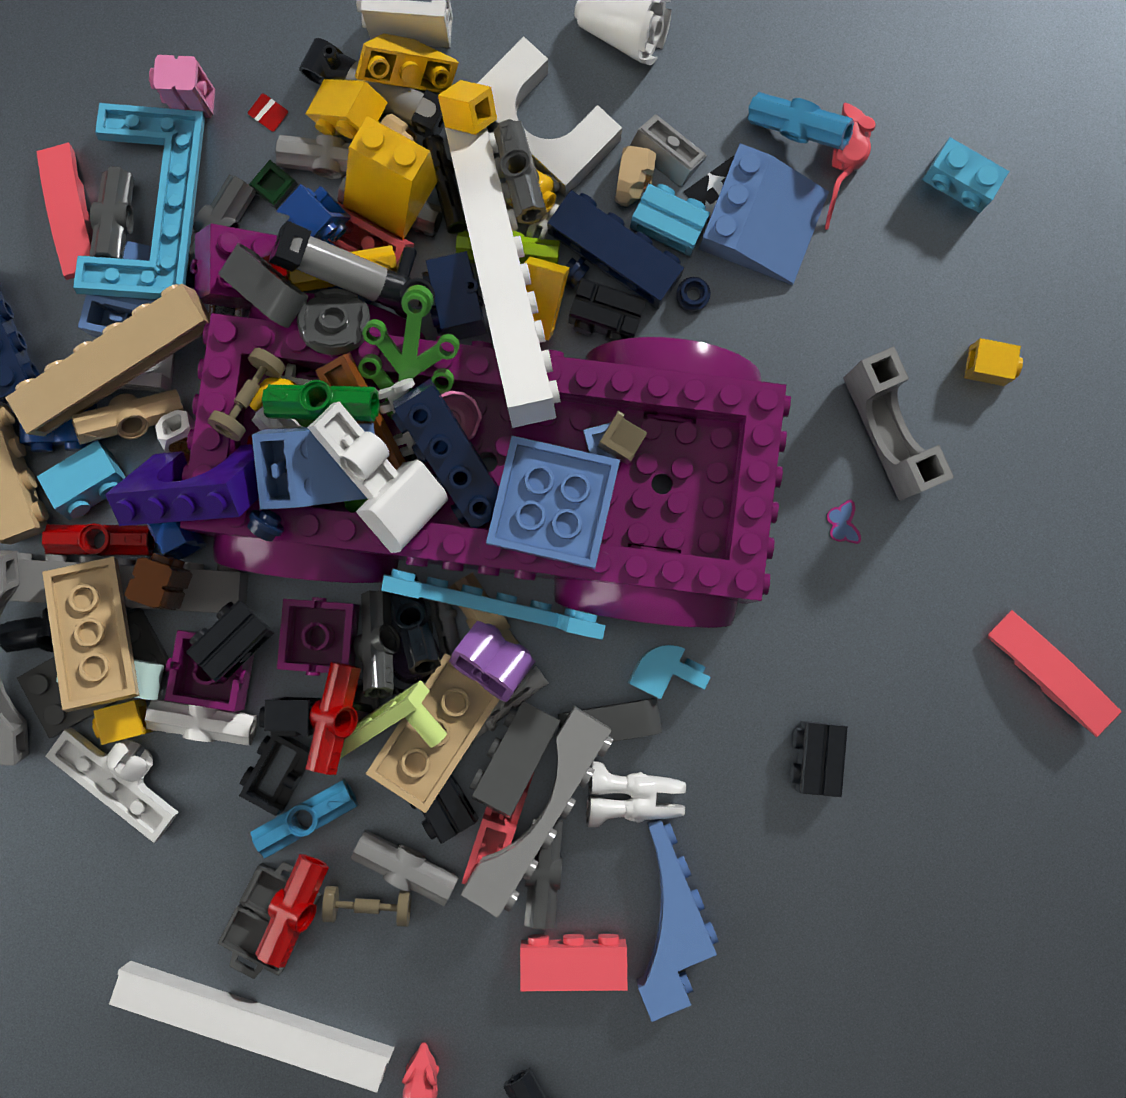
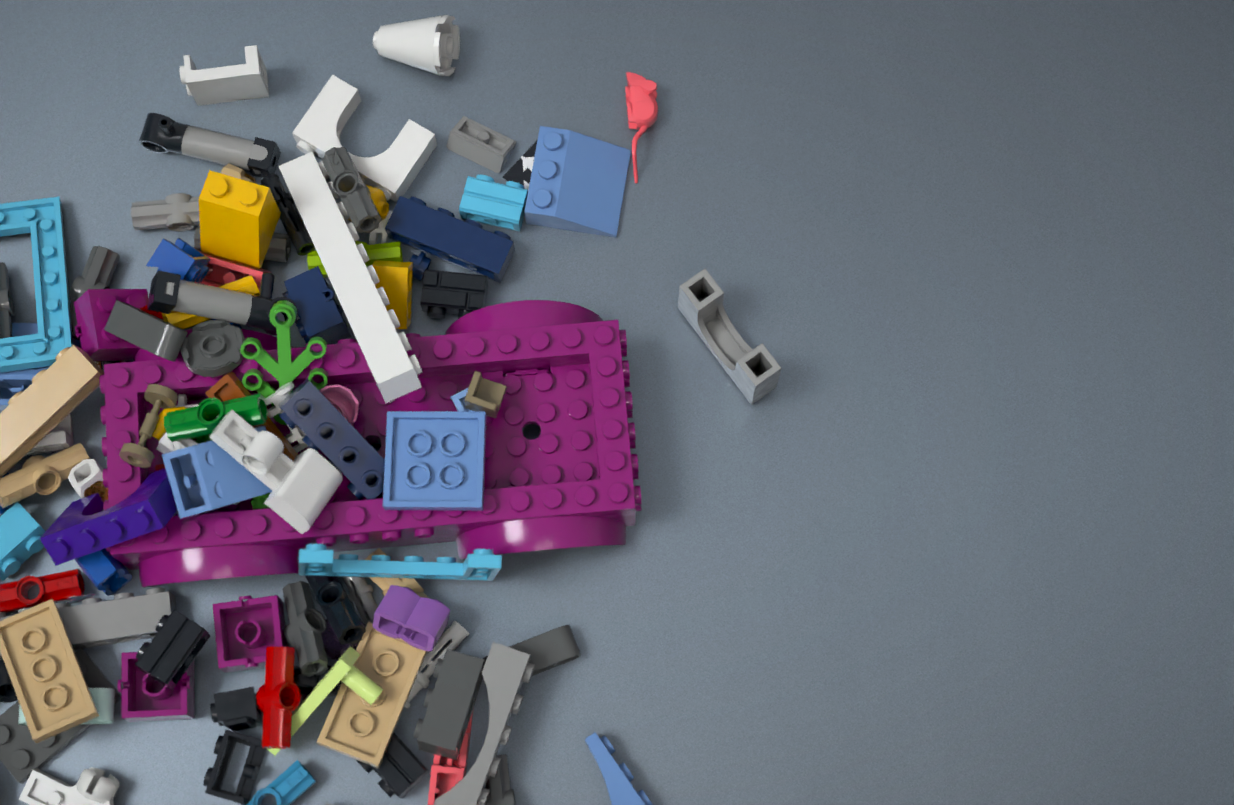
camera: 10 degrees left, 10 degrees down
yellow brick [92,699,153,745] -> none
reddish brown brick [124,552,193,610] -> none
white piece [145,699,257,746] -> none
bright pink brick [149,55,215,118] -> none
dark blue plate [247,509,284,542] -> none
red sticker [248,93,288,132] -> none
dark green tile [248,160,298,210] -> none
yellow brick [305,79,388,139] -> none
yellow slope [355,33,459,93] -> none
yellow brick [438,80,497,135] -> none
white piece [586,761,686,828] -> none
tan rock [615,146,656,207] -> none
medium azure brick [628,645,711,699] -> none
dark blue plate [676,277,711,311] -> none
dark azure piece [748,92,854,150] -> none
black brick [790,721,848,797] -> none
medium blue sticker [827,500,861,544] -> none
medium azure brick [922,137,1010,214] -> none
yellow brick [964,338,1023,386] -> none
coral slope [988,610,1122,737] -> none

